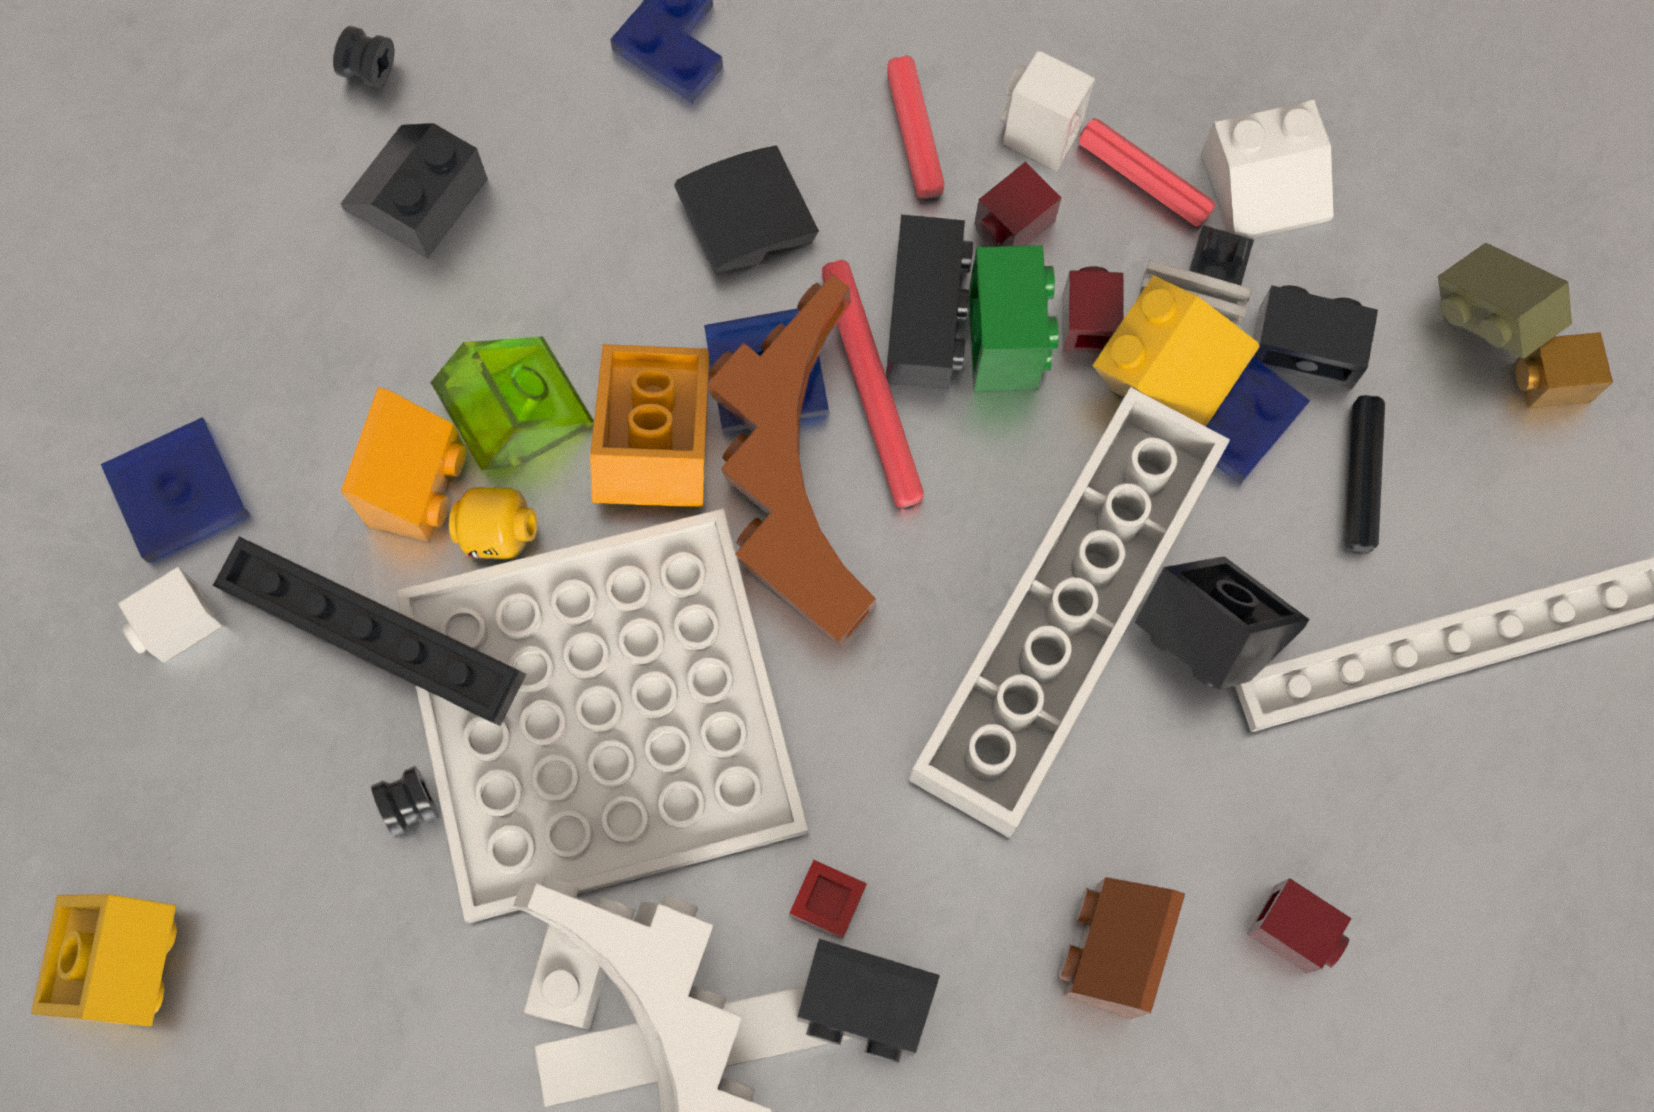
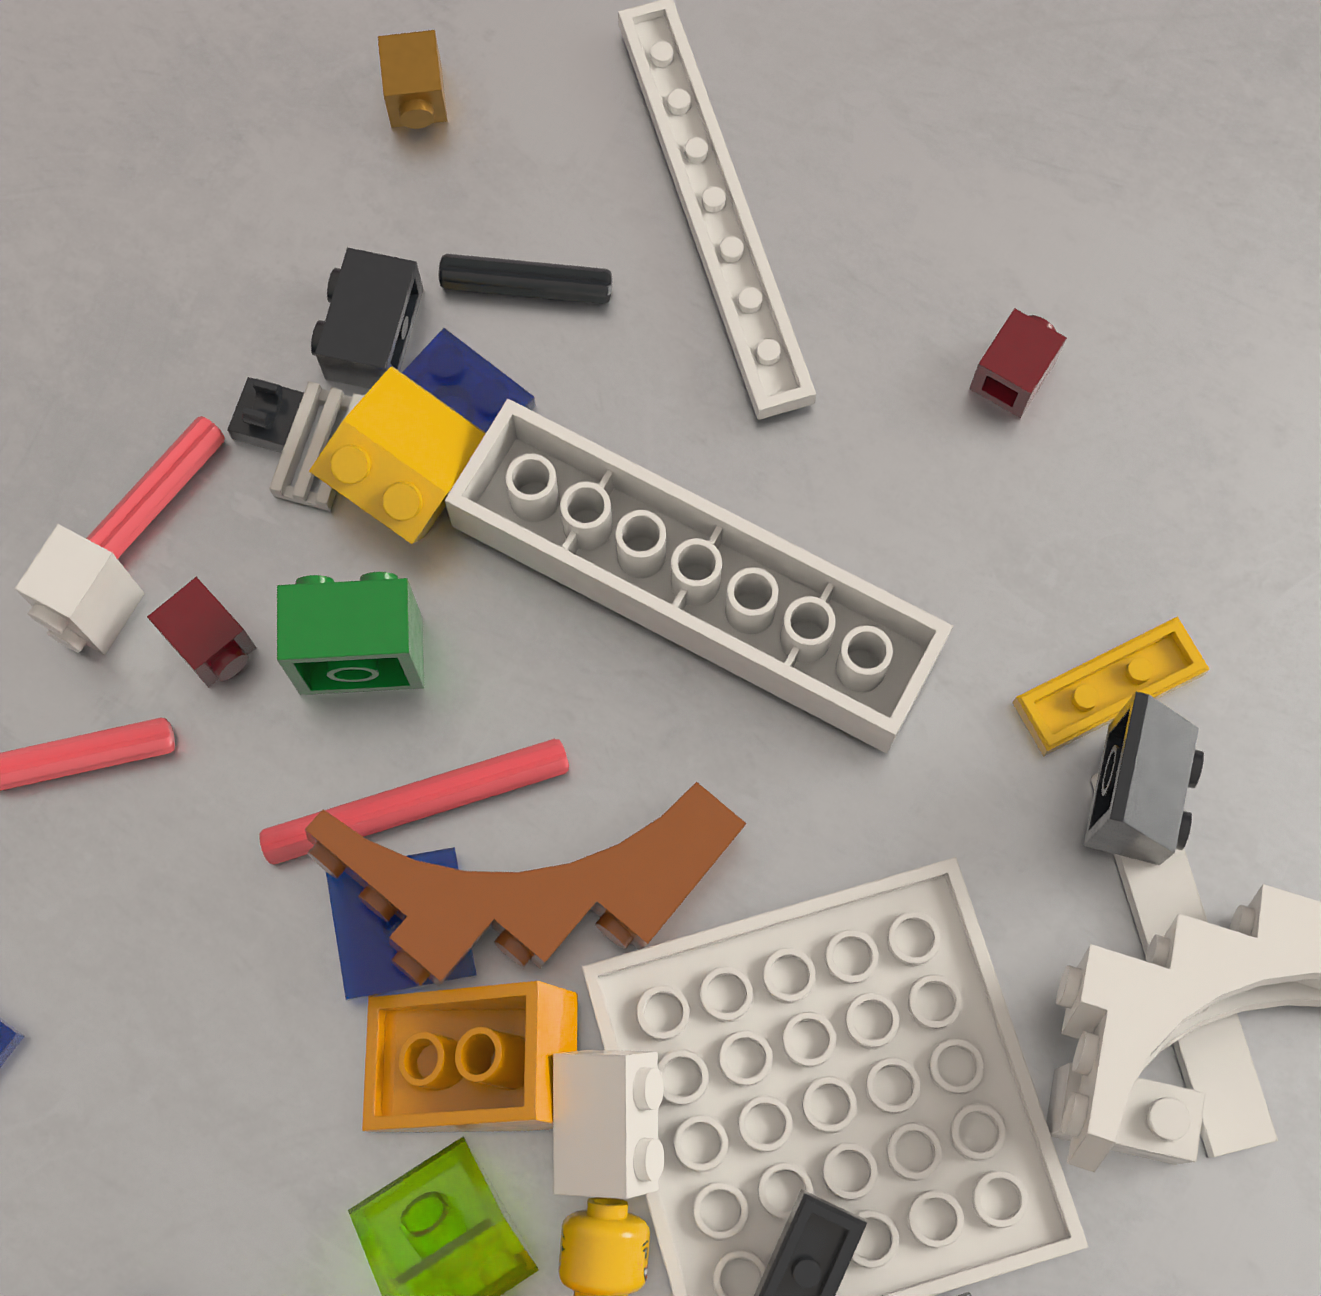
camera: 90 degrees left, 0 degrees up
black slope [674,145,819,273] -> none
red plate [789,859,867,940] -> none
black brick [886,214,973,389] -> none
dark orange slope [1059,877,1185,1020] -> none
dark red brick [1062,266,1124,353] -> none
black slope [1135,556,1310,690] -> none
white slope [1201,100,1334,239] -> none
olive brick [1437,242,1572,359] -> none
none -> white brick [553,1050,664,1199]
none -> yellow tile [1012,616,1210,757]

